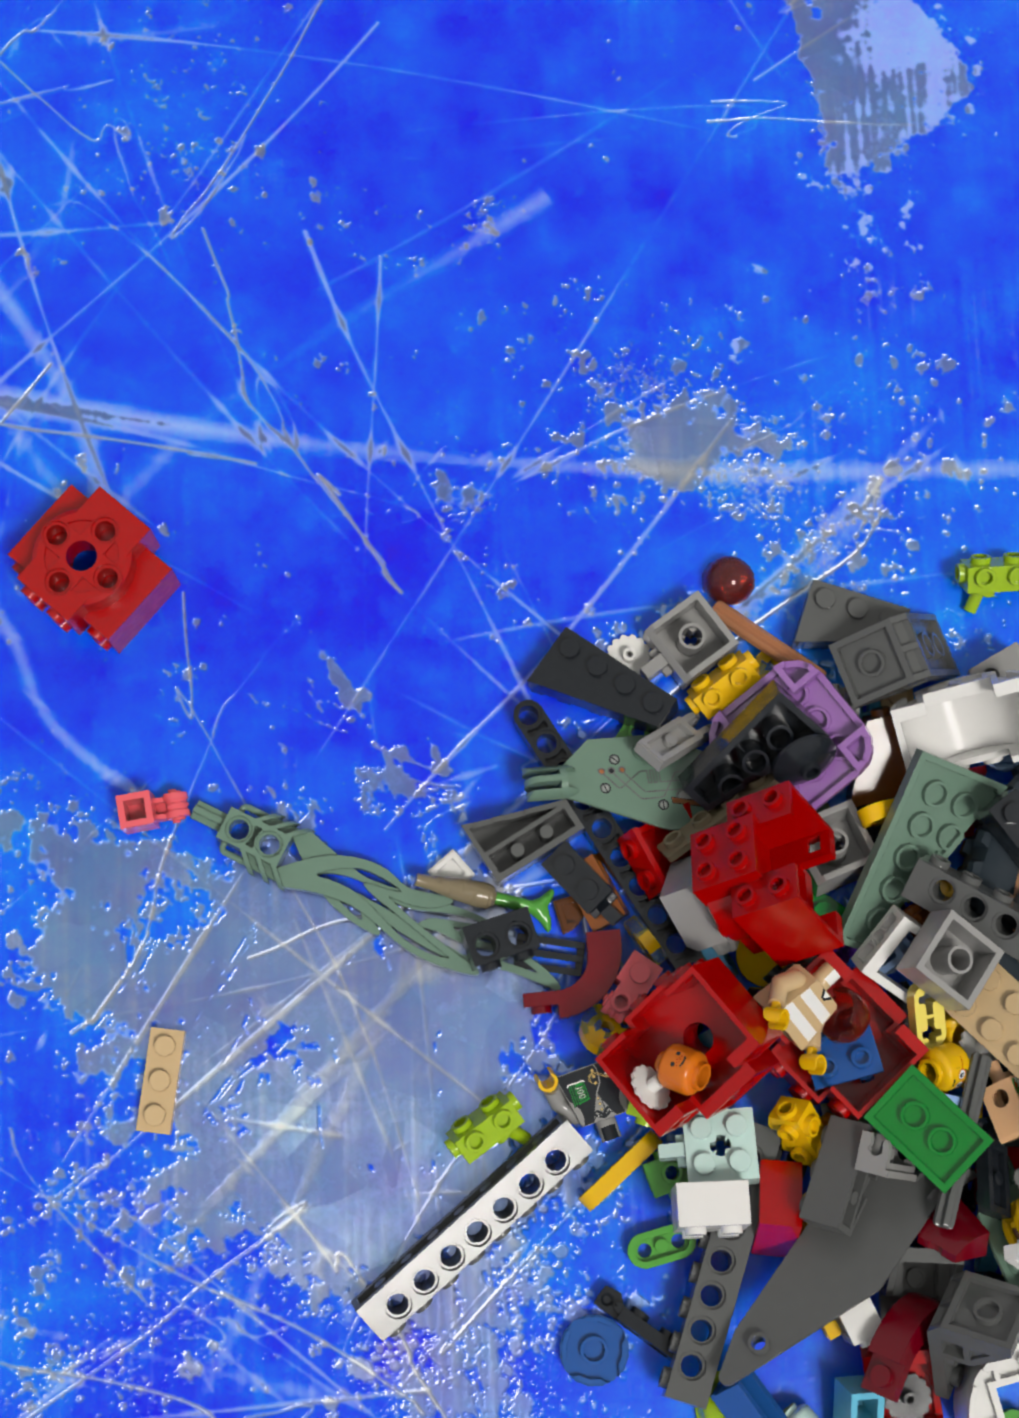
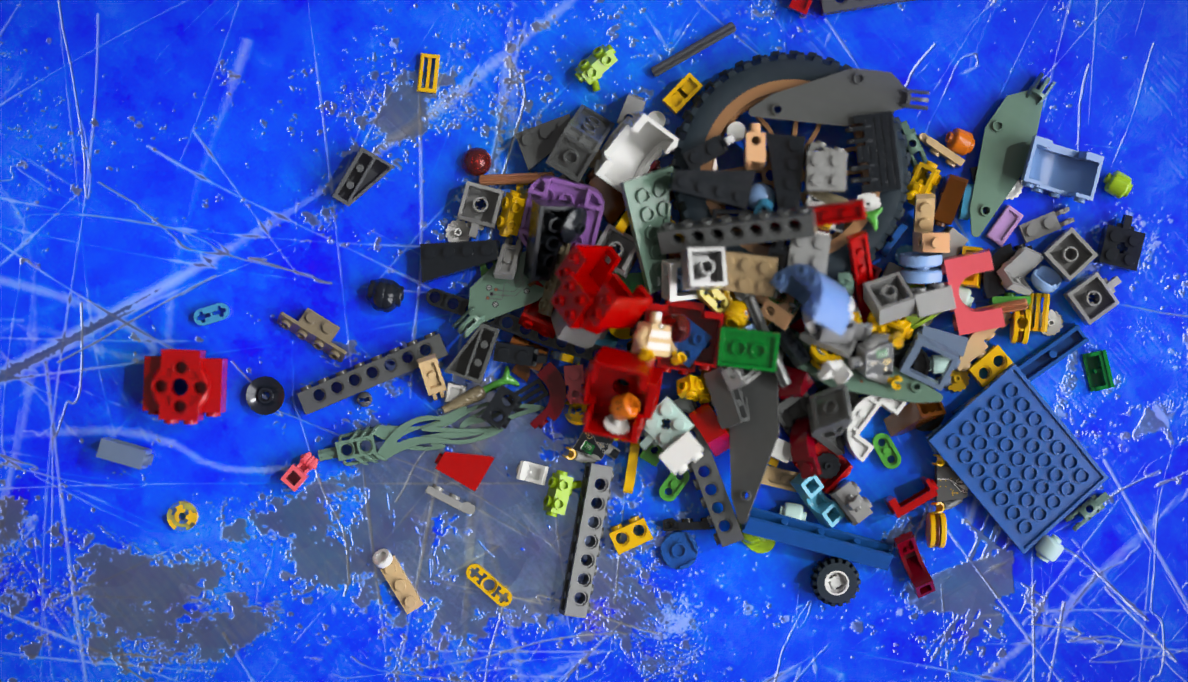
camera: 40 degrees left, 10 degrees up
none -> dark azure beam [193,303,230,326]
none -> black dish [246,376,285,415]
none -> dark tan bracket [277,308,347,362]
none -> dark grey brick [297,332,449,415]
none -> dark grey wedge [331,147,395,206]
none -> dark grey hinge [357,392,373,407]
none -> black hair [366,278,404,312]
none -> white tile [372,549,393,568]
none -> yellow tile [417,53,440,94]
none -> tan hinge [417,354,447,401]
none -> light grey hinge [425,484,476,515]
none -> red slope [434,451,495,491]
none -> yellow beam [466,563,512,606]
none -> white bracket [516,460,549,485]
none -> yellow brick [608,515,653,555]
none -> tan hinge [761,466,799,492]

